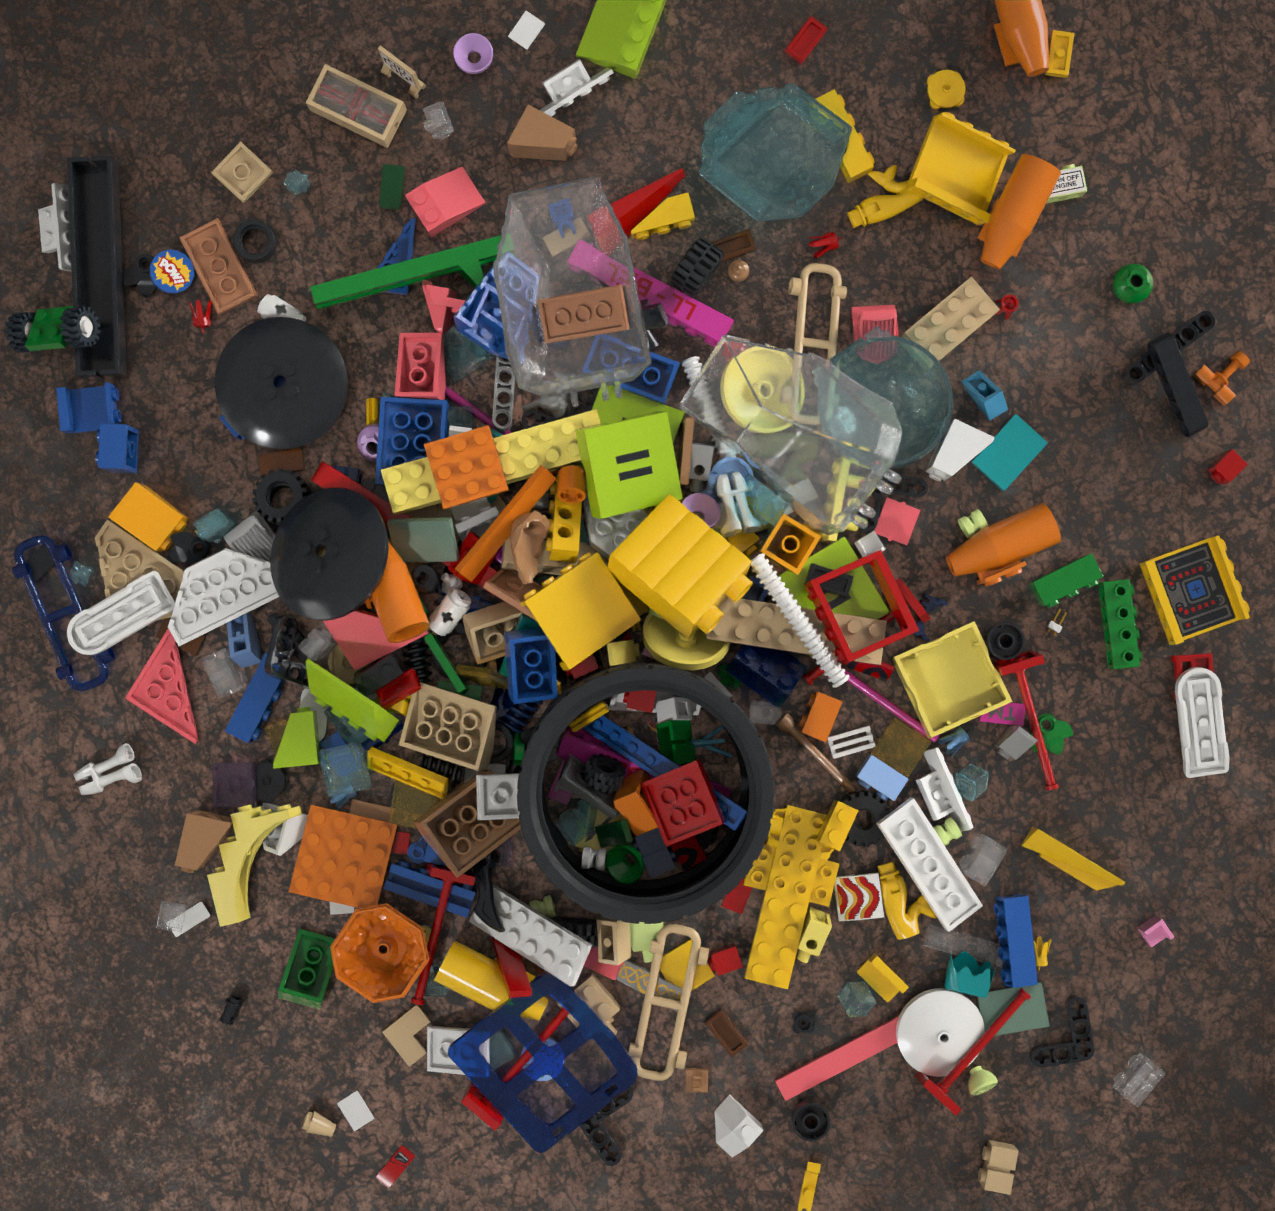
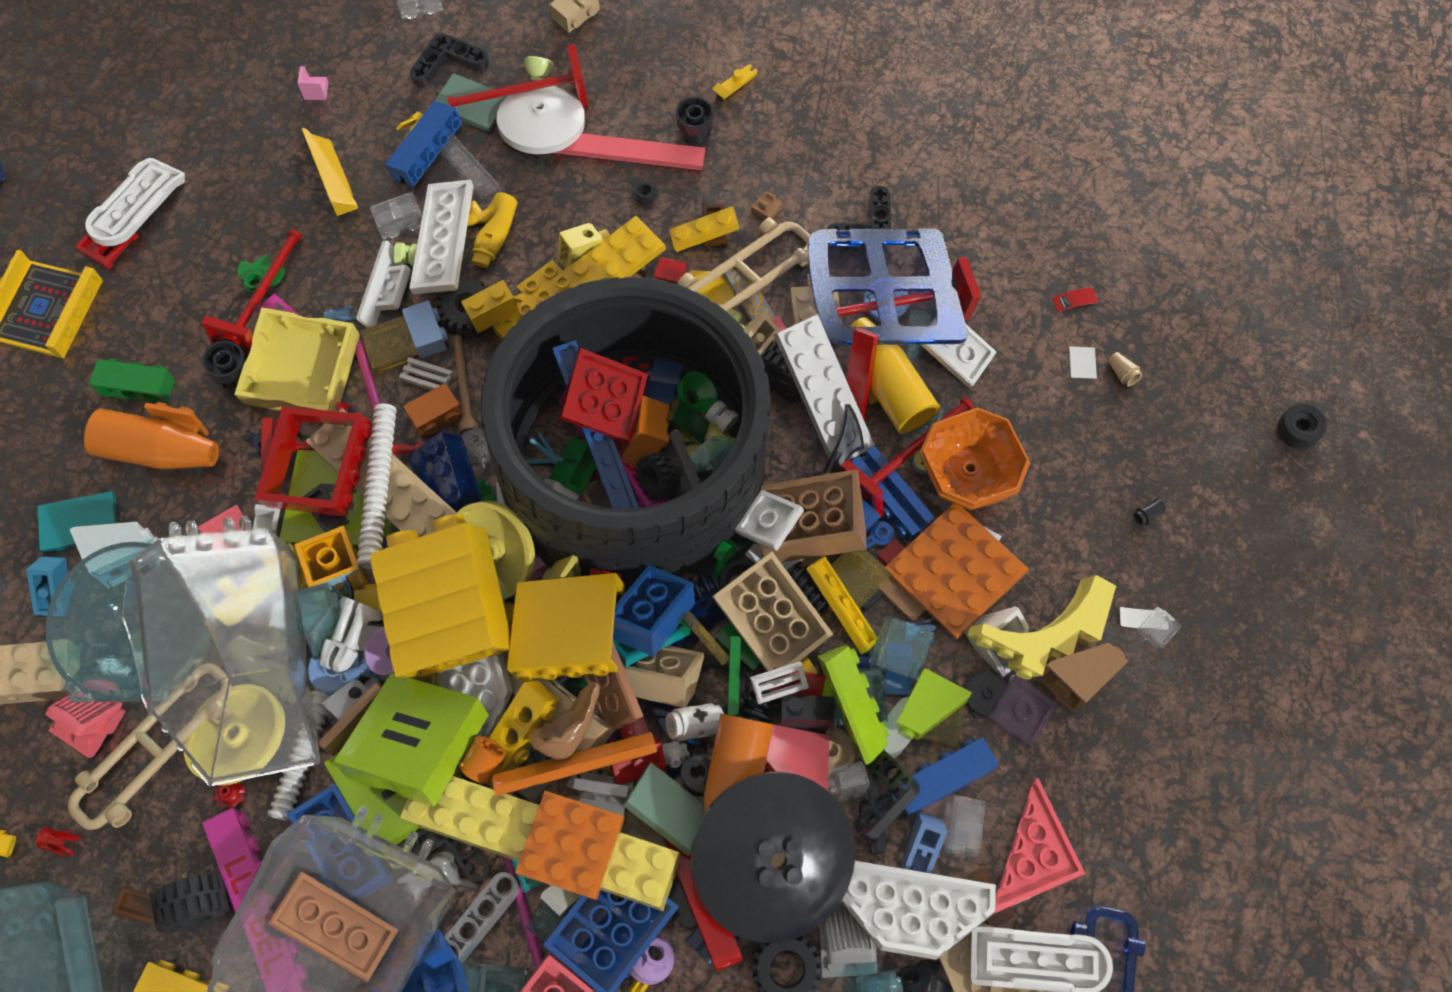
camera: 140 degrees left, 20 degrees down
white piece [73,743,142,795] -> none
green slope [278,929,335,1010] -> none
tan tile [382,1005,431,1067] -> none
yellowish green wheel [530,895,557,918] -> none
white slope [714,1094,764,1158] -> none
medium nougat plate [728,260,750,282] -> none
slope [834,872,884,921] -> none
clear light blue panel [838,981,877,1017] -> none
yellow panel [857,953,909,1002] -> none
teal piece [943,951,996,998] -> none
clear light blue panel [955,764,989,801] -> none
yellowish green wheel [958,509,988,538] -> none
light grey slope [994,725,1037,760] -> none
piece [1047,608,1067,635] -> none
green brick [1098,579,1142,669] -> none
none -> yellow plate [669,206,740,252]
none -> white tile [750,661,809,704]
none -> black tyre [1278,403,1327,449]

